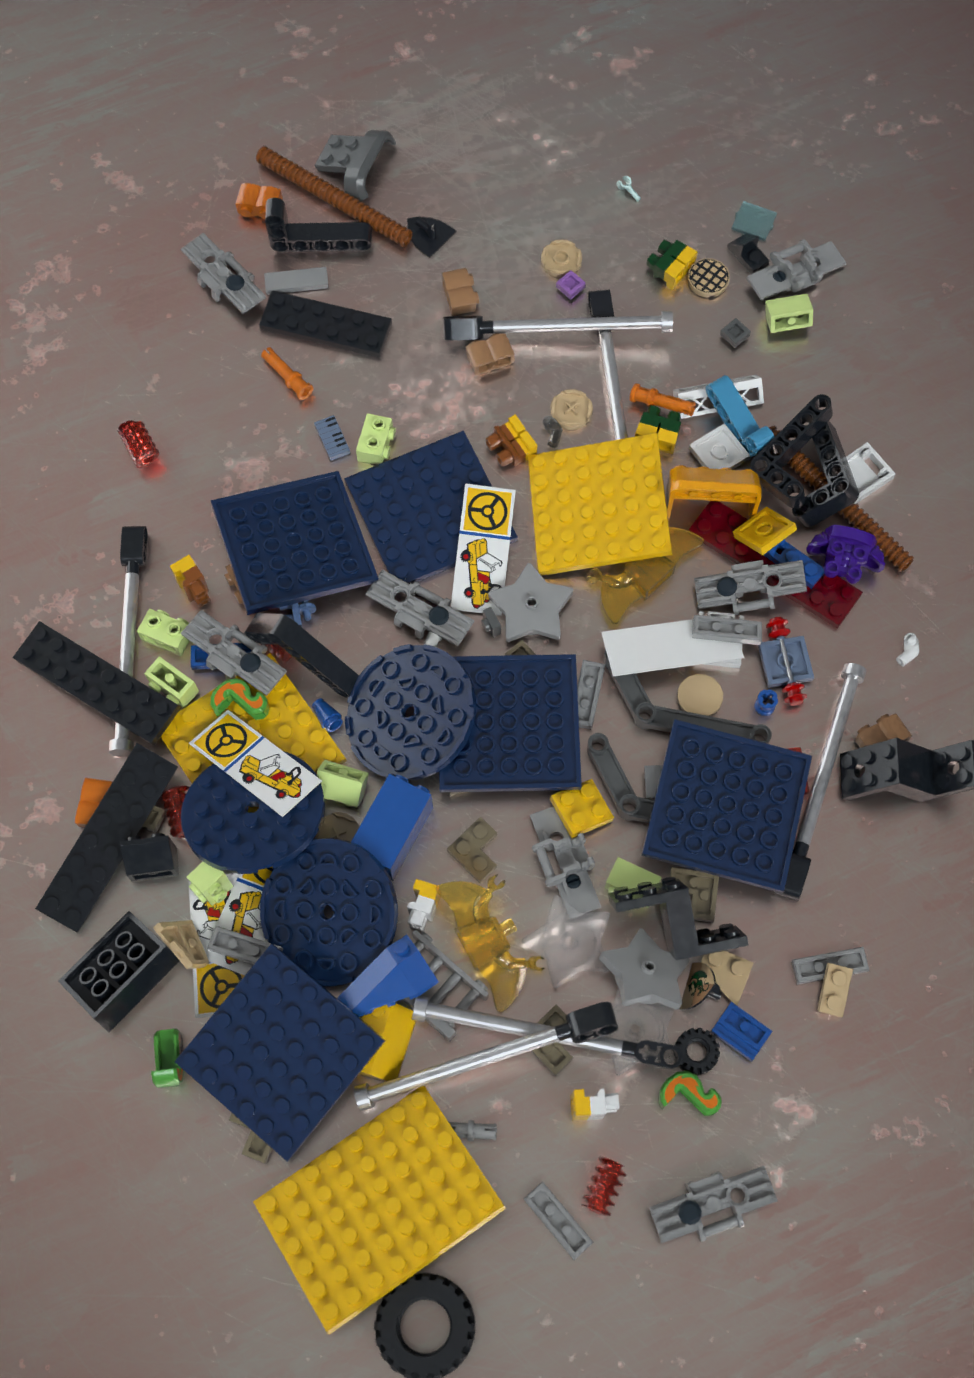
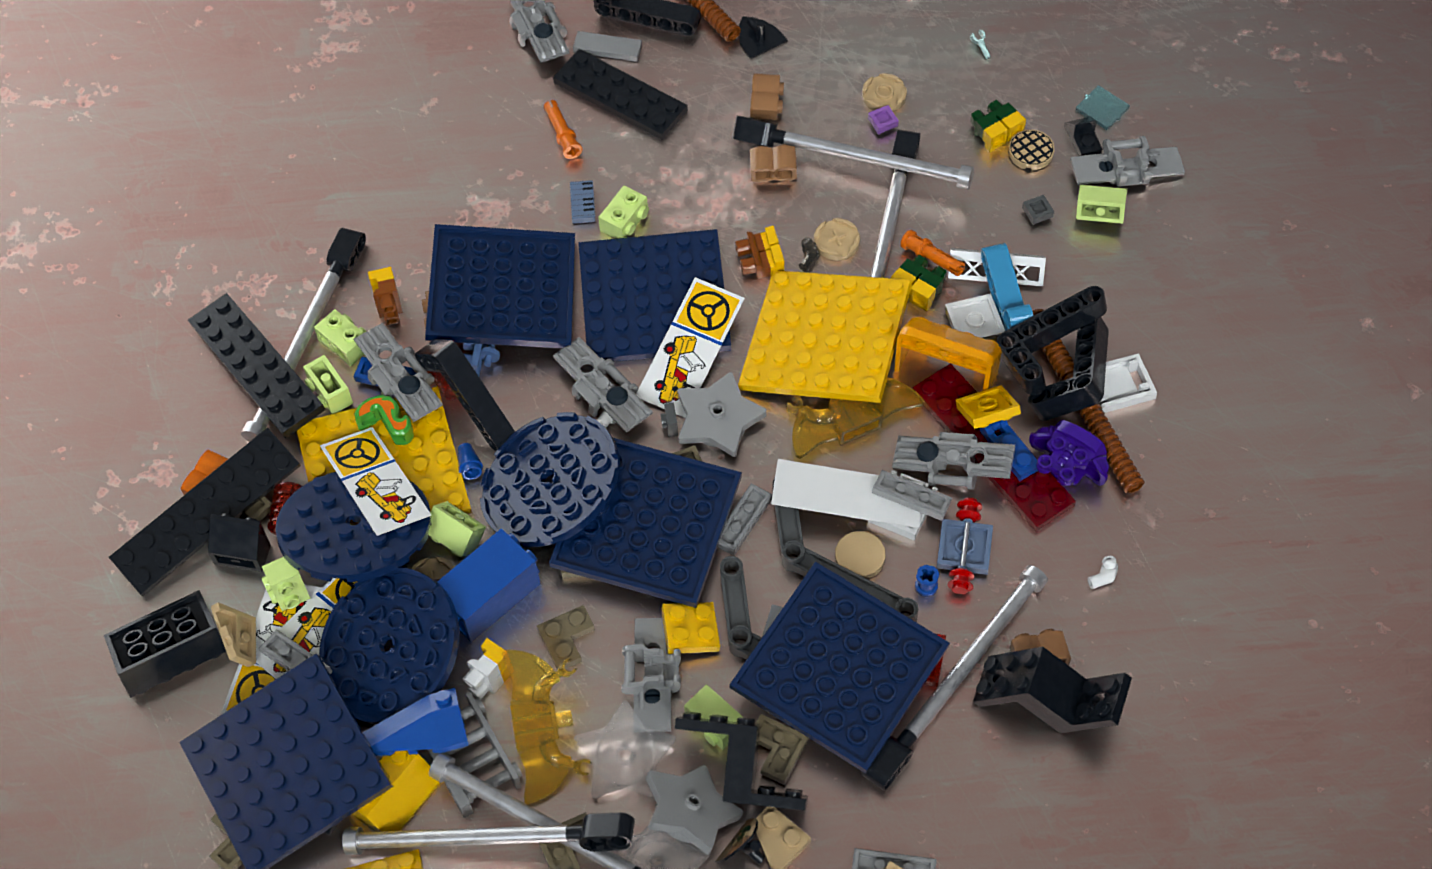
camera: 20 degrees right, 10 degrees down
clear red piece [117,420,159,469] -> none
bright green animal [151,1028,183,1088] -> none

